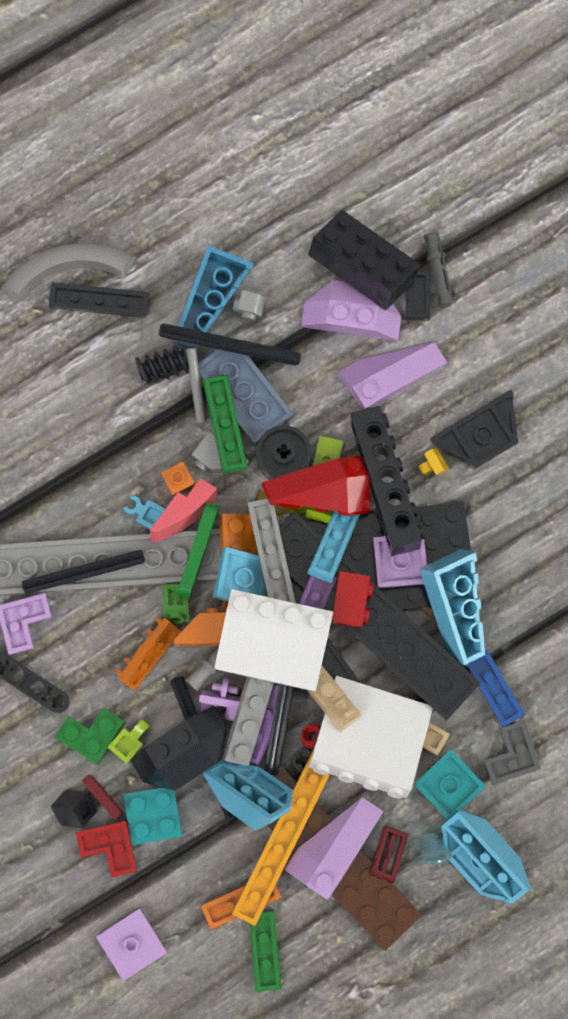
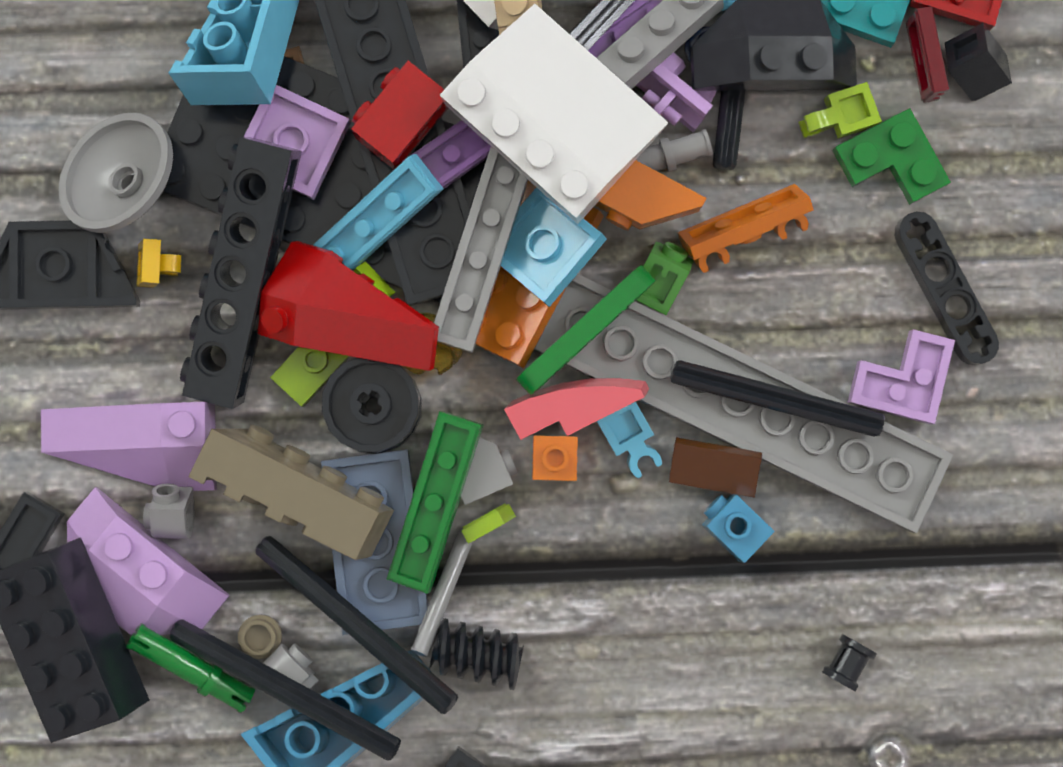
camera: 155 degrees left, 5 degrees up
none -> light grey dish [59,113,173,233]
none -> green pin [126,623,255,713]
none -> light grey plate [143,483,195,539]
none -> black axle [170,619,401,761]
none -> dark tan wedge [188,425,394,560]
none -> dark tan plate [238,614,282,659]
none -> lime tile [461,503,516,544]
none -> reddish brown tile [669,437,763,498]
none -> dark azure brick [702,494,775,563]

